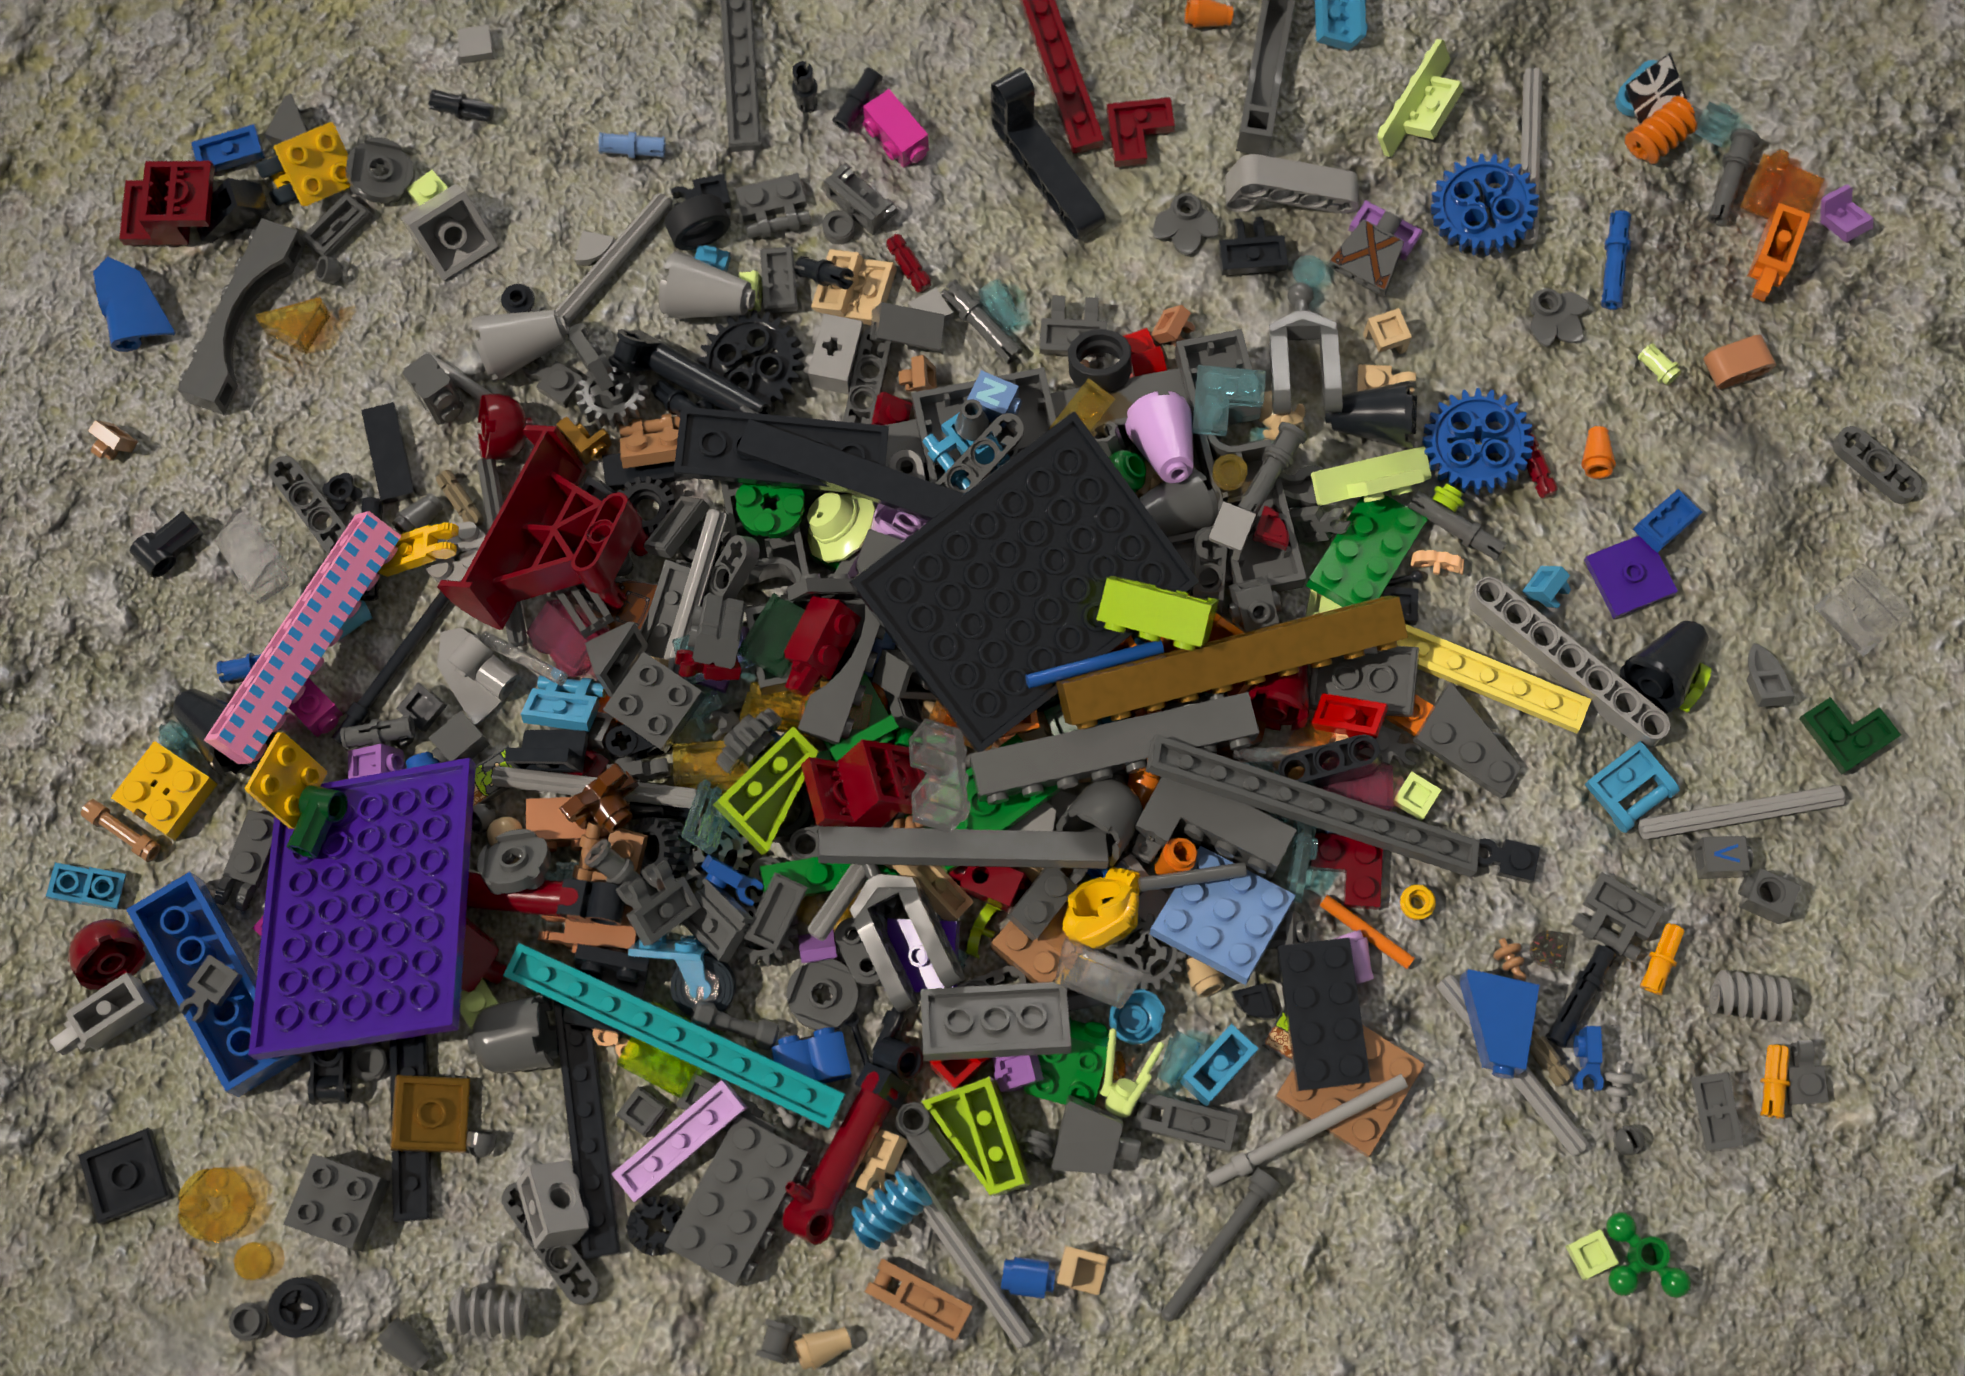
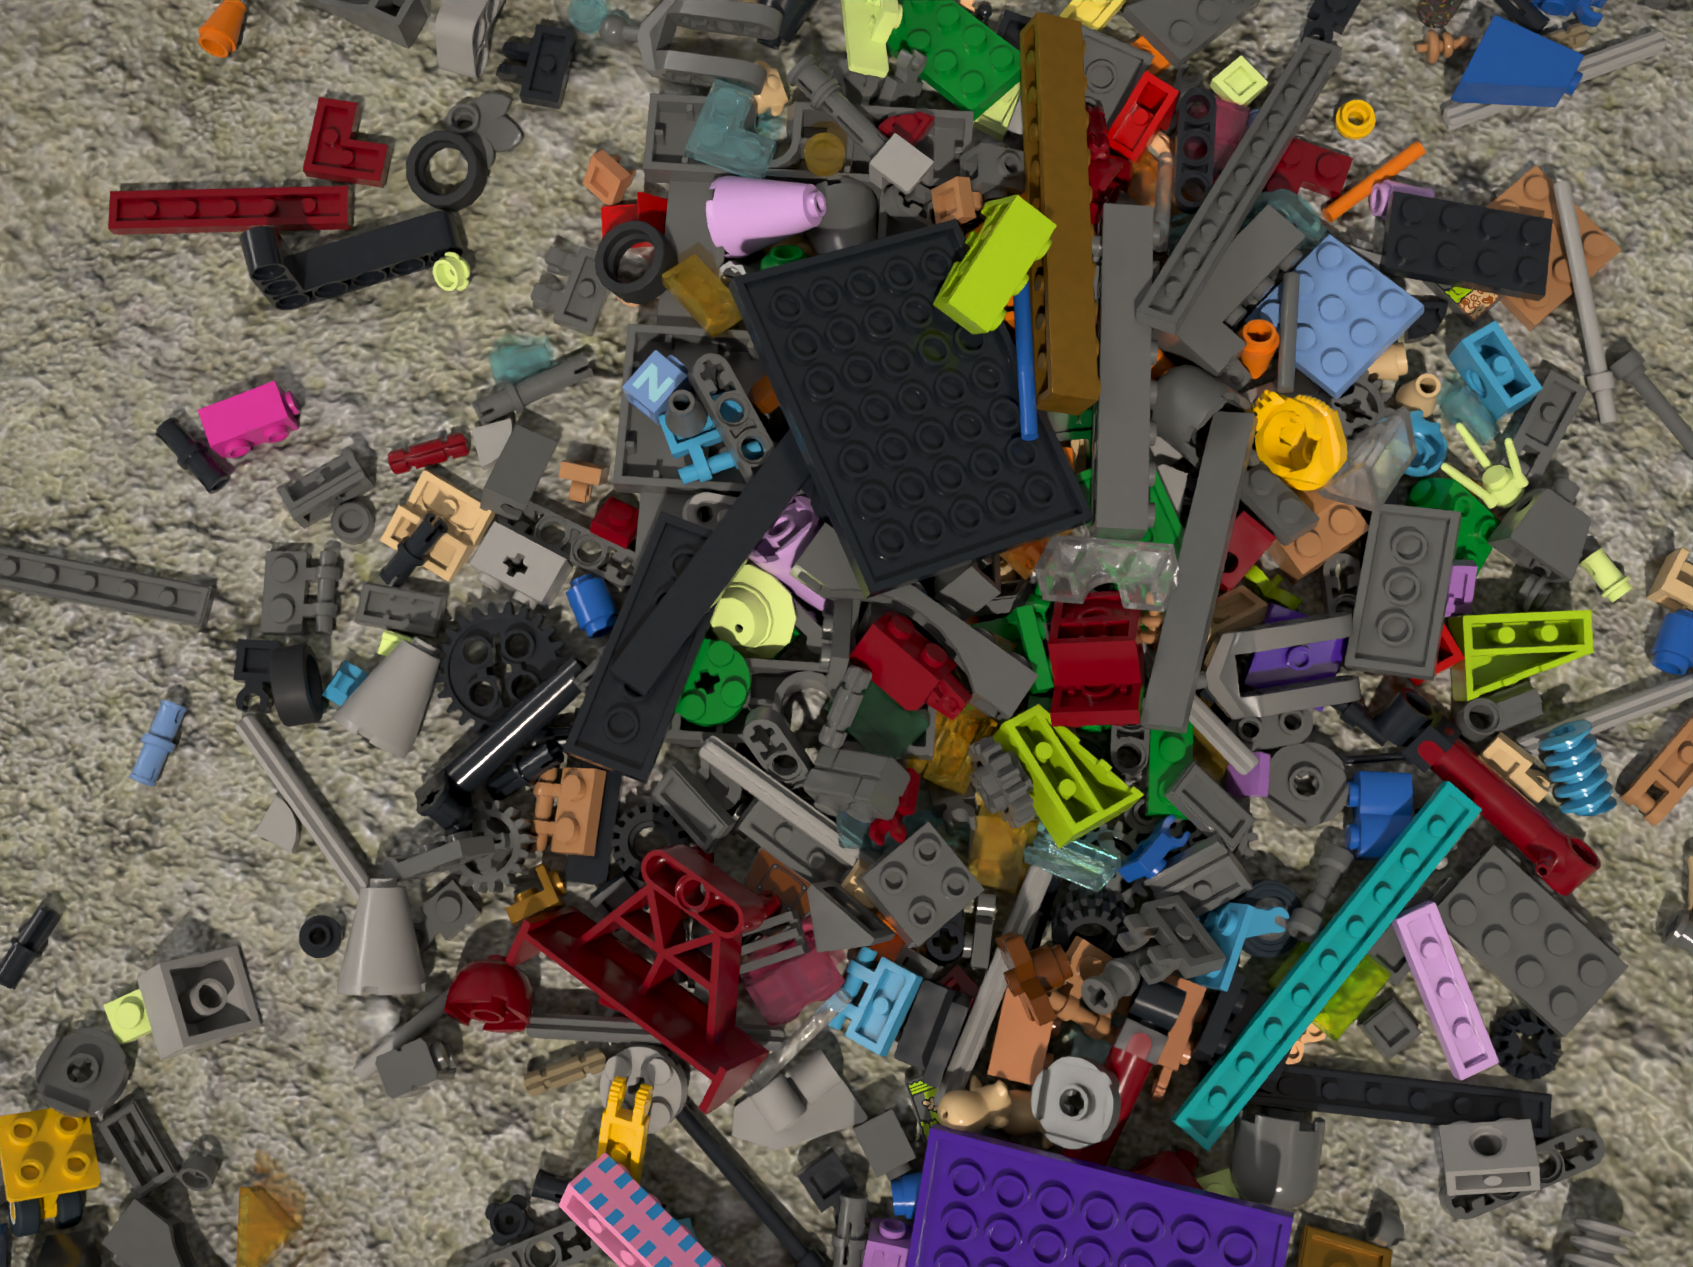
camera: 70 degrees left, 5 degrees up
black tile [361,402,416,504] -> none
dark grey cone [392,493,443,535] -> none
black pin [792,61,818,113] -> none
none -> black tyre [406,130,487,211]
none -> yellowish green plate [433,252,471,291]
none -> blue brick [566,574,619,639]
none -> dark grey axle [818,665,872,749]
none -> medium nougat tile [931,176,984,226]
none -> tan animal [937,1075,1012,1133]
none -> dark red axle [1085,105,1110,161]
none -> tan cone [1396,374,1441,419]
none -> yellowish green pin [1579,548,1633,603]

